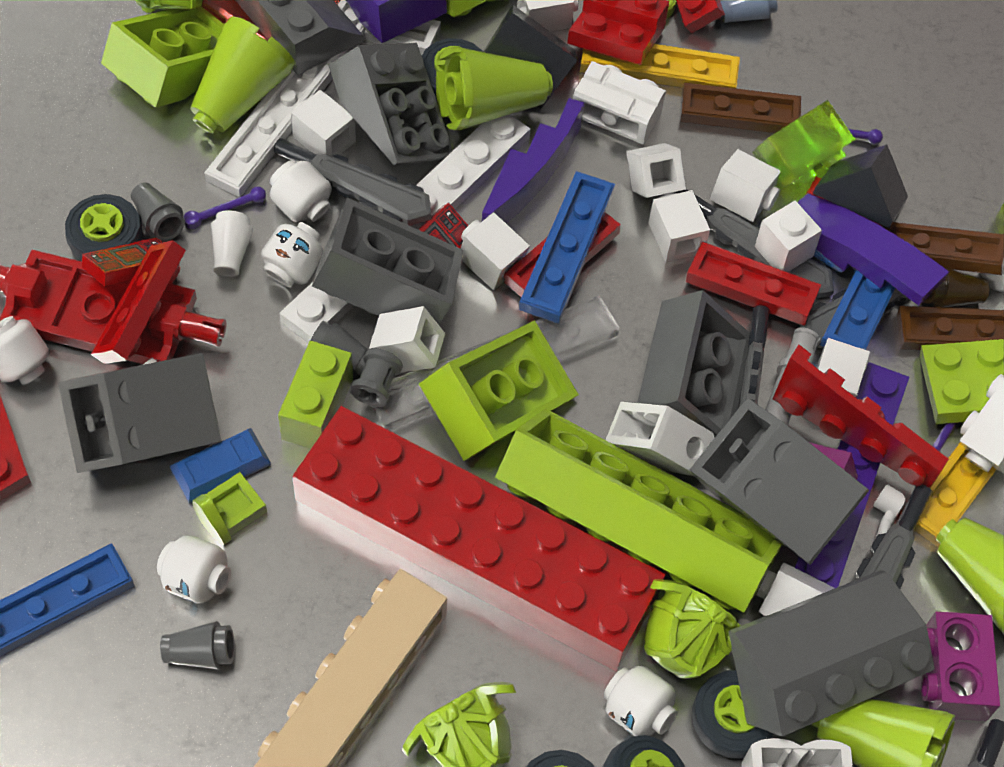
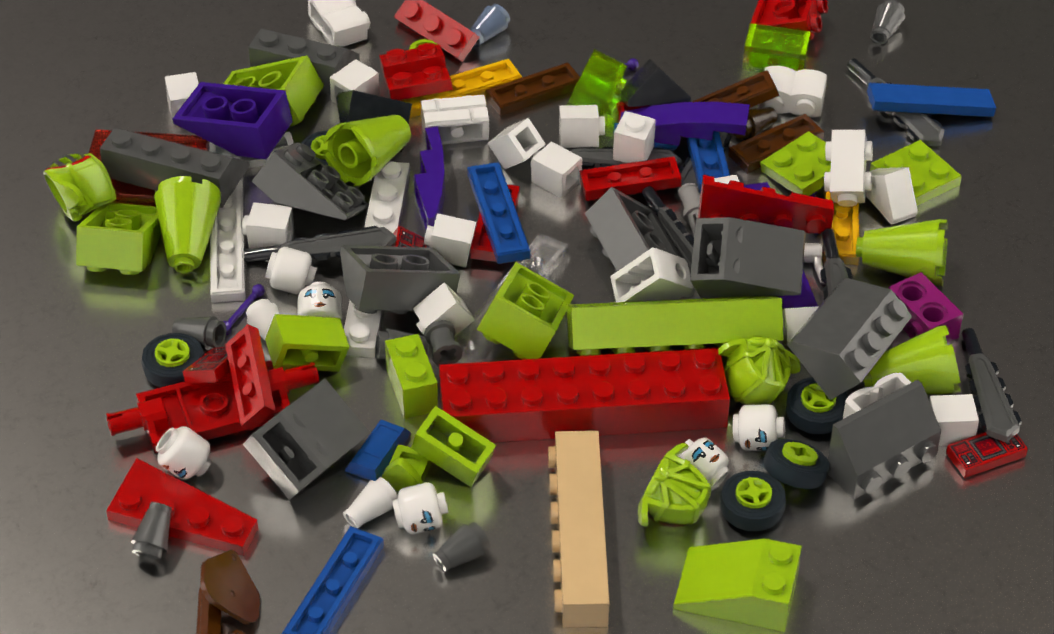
camera: 30 degrees left, 15 degrees down
none -> lime brick [265,314,349,372]
none -> white cone [343,477,398,529]
none -> lime brick [411,406,496,487]
none -> white head [678,437,730,491]

